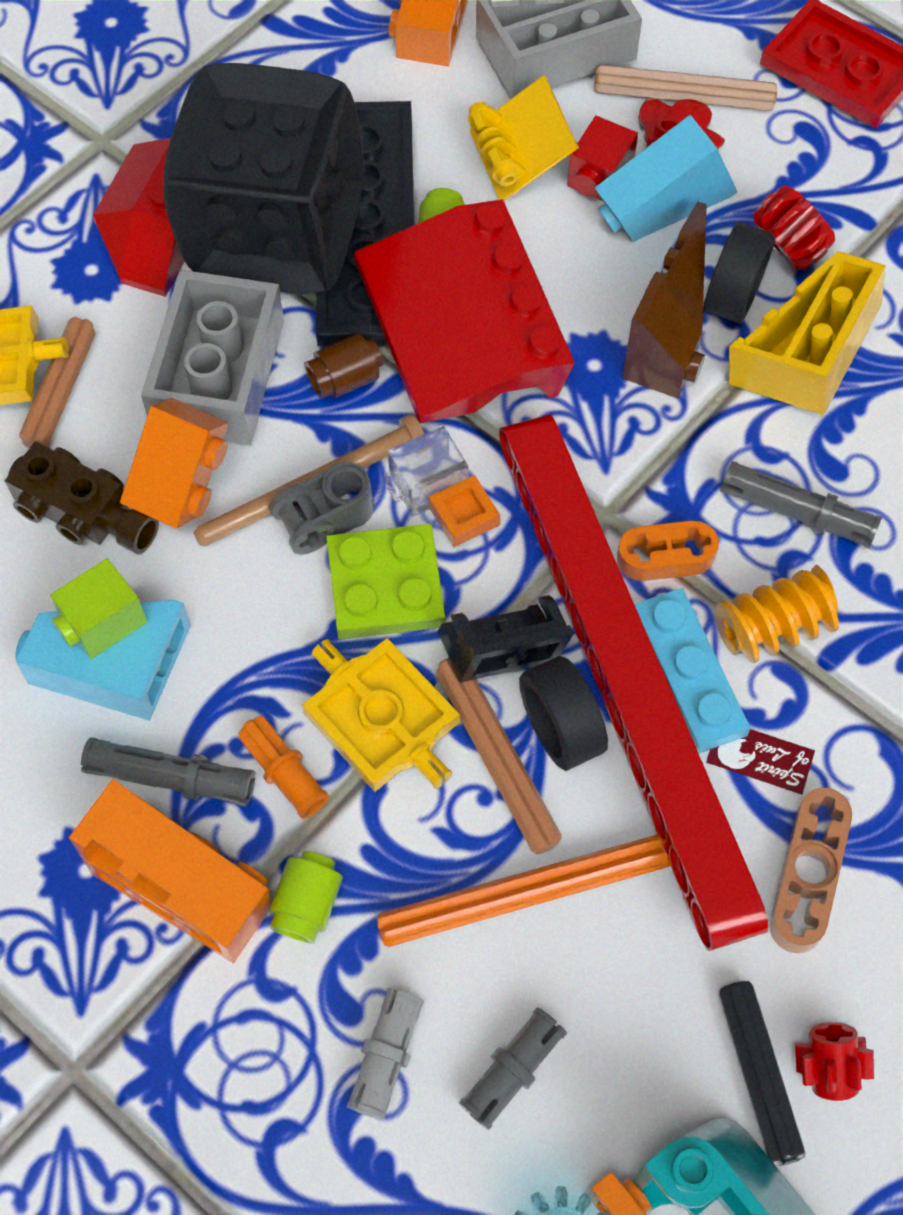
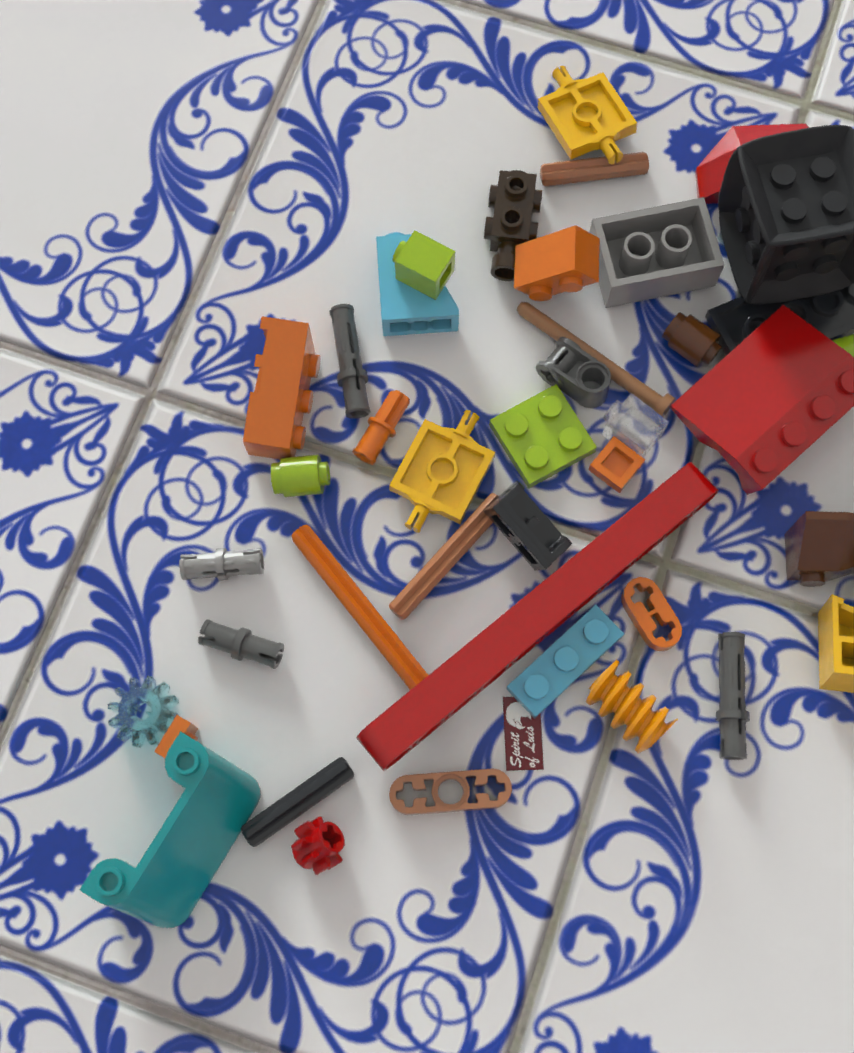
camera: 70 degrees right, 10 degrees up
black tyre [519,656,608,771] -> none

